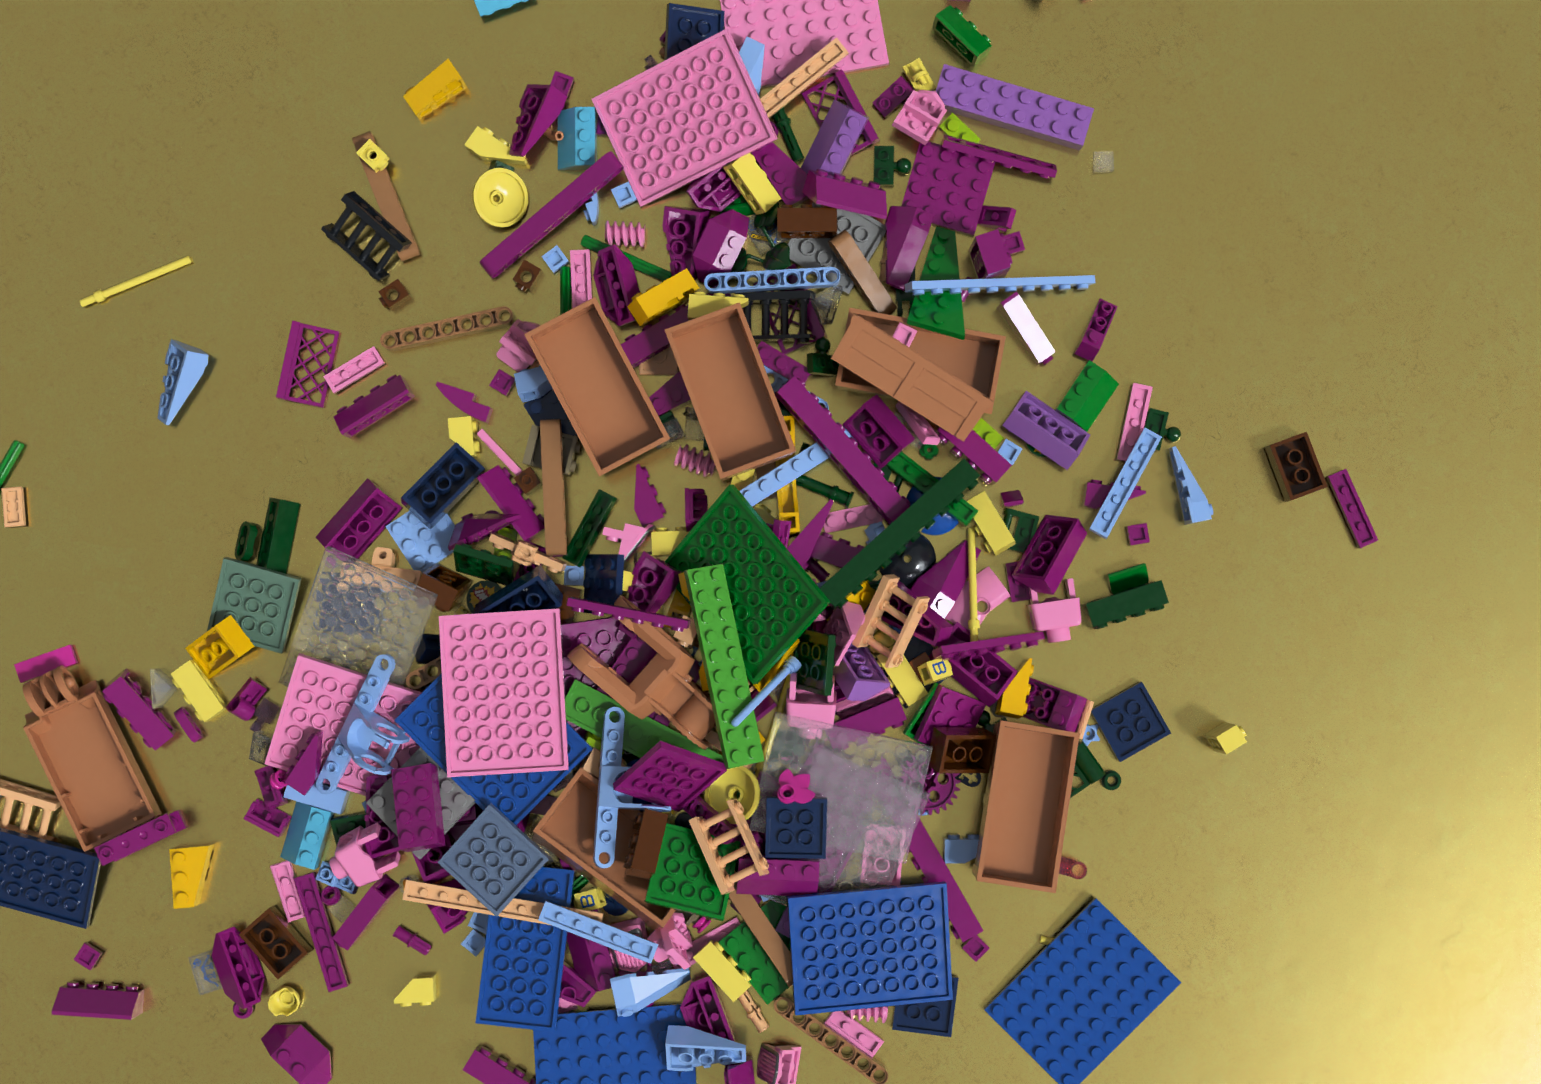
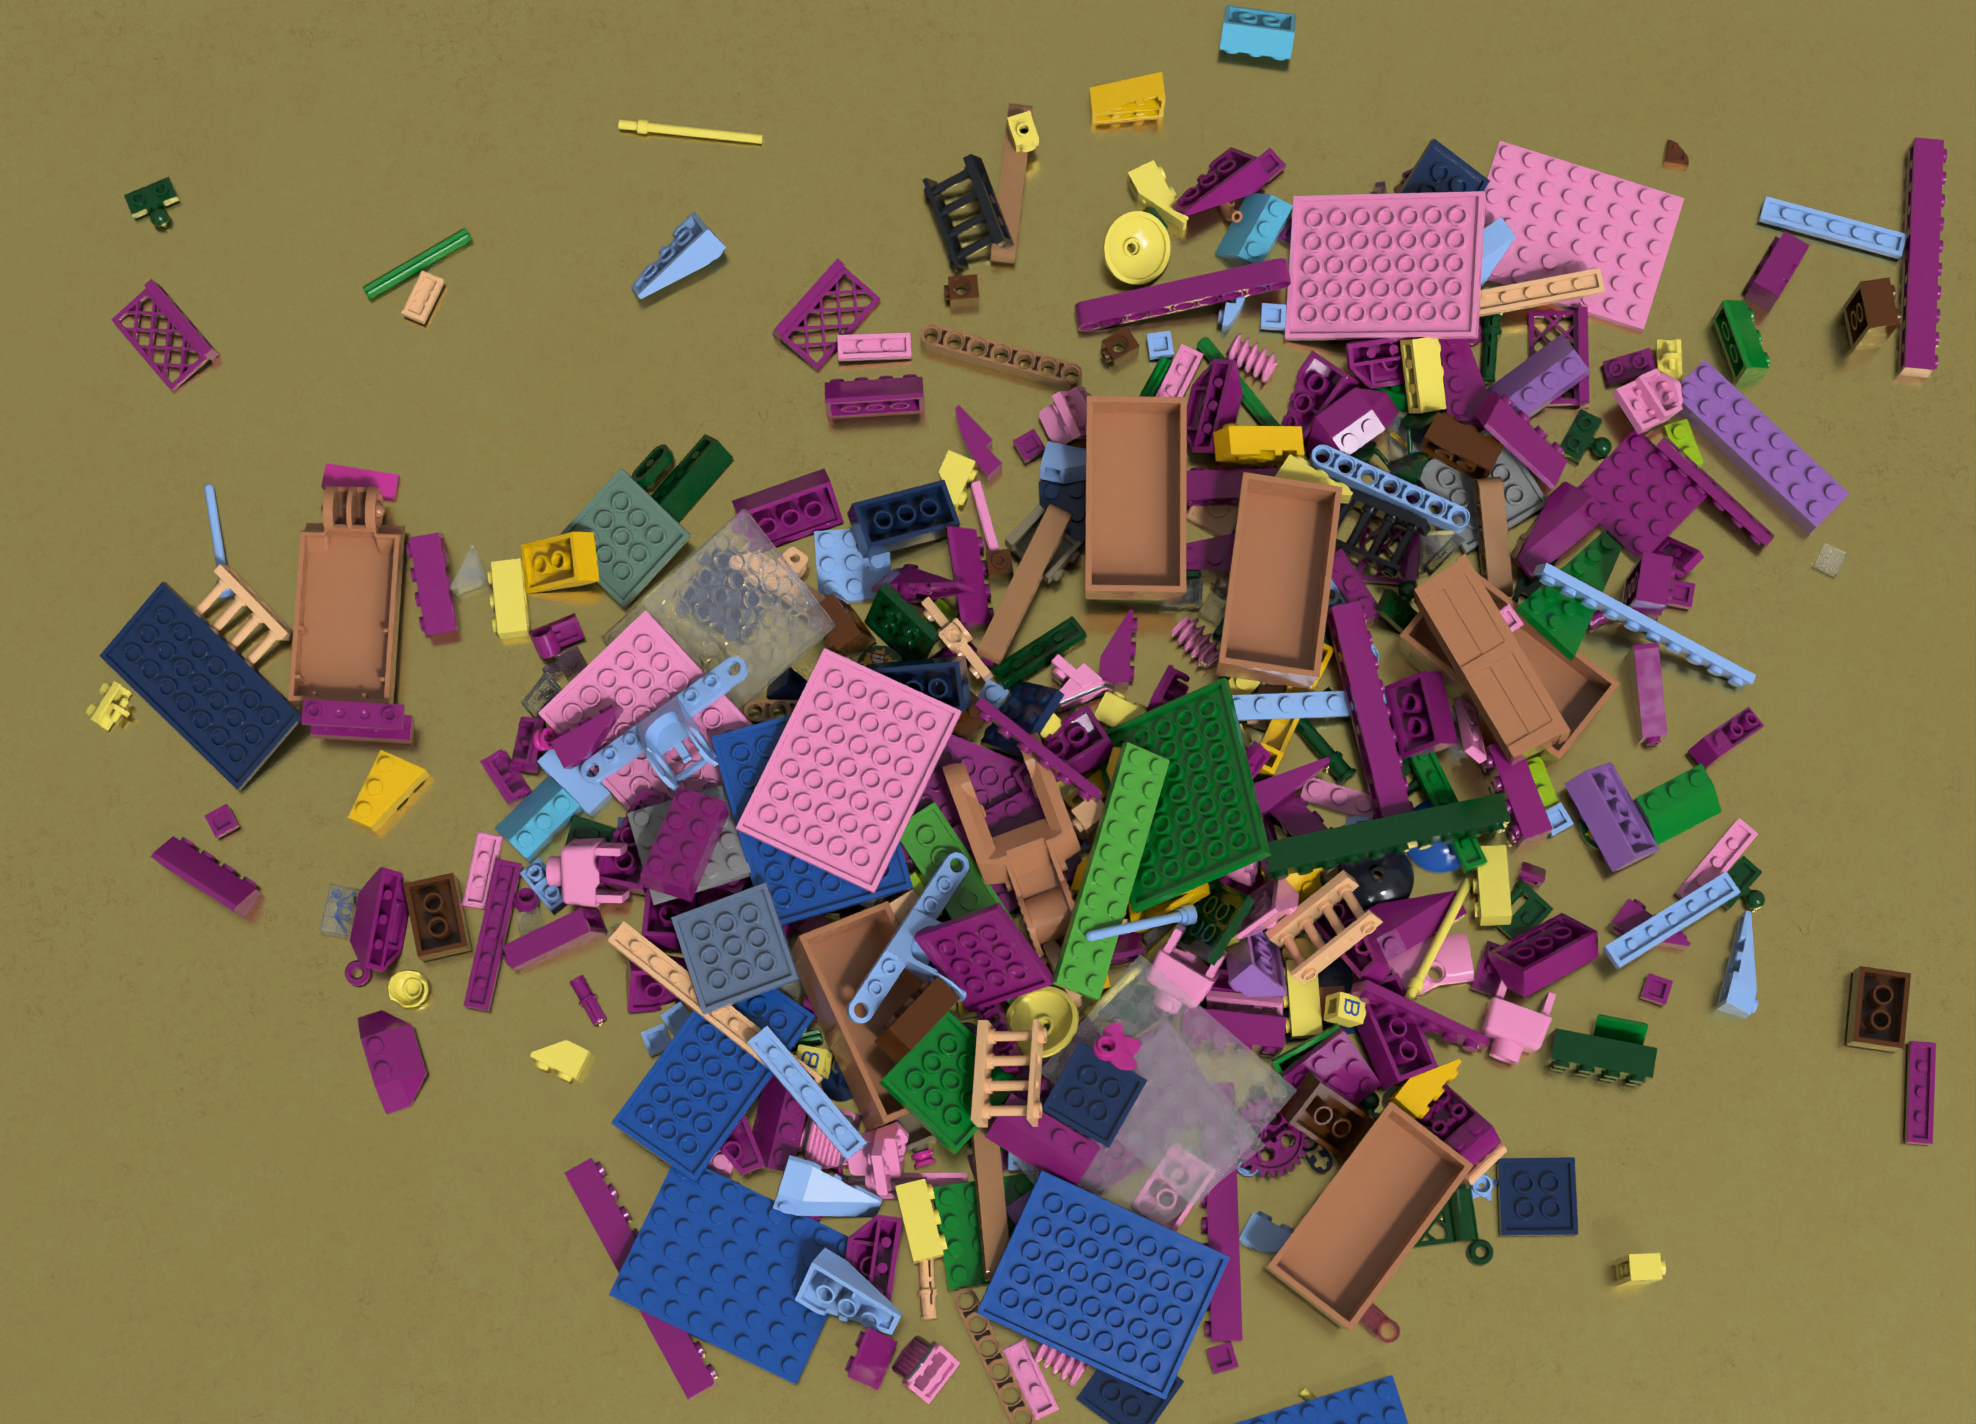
camera: 25 degrees right, 10 degrees down
magenta beam [174,706,204,743] -> none
green plate [919,444,939,460] -> none

